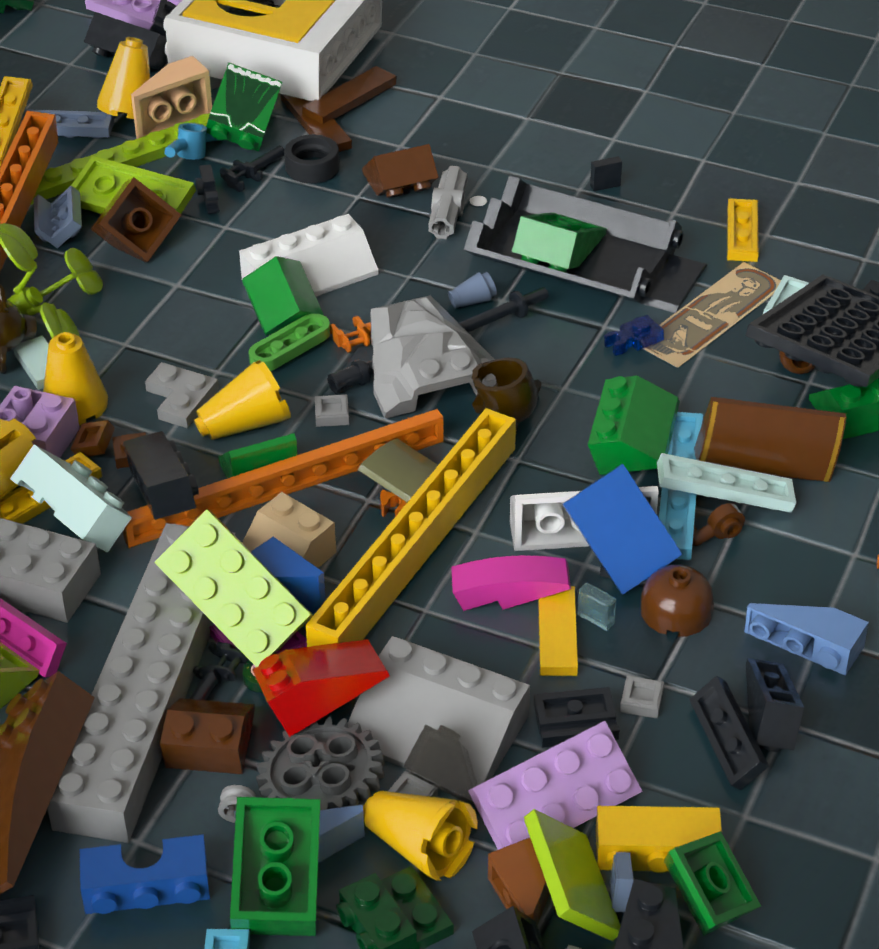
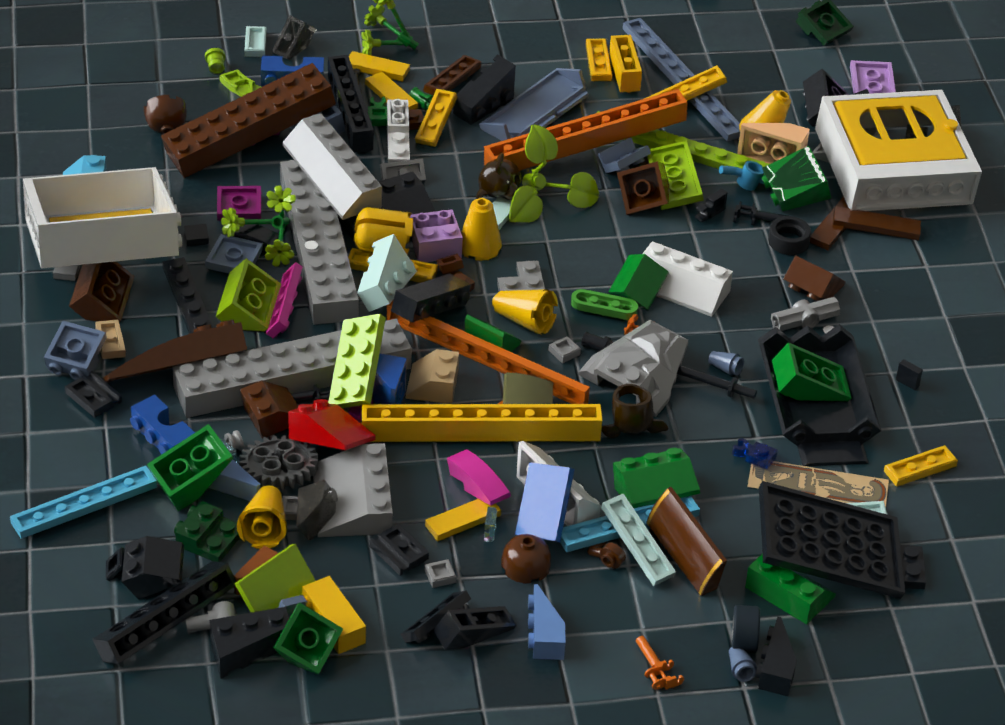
camera: 55 degrees right, 0 degrees up
lavender plate [468,721,643,850] -> none

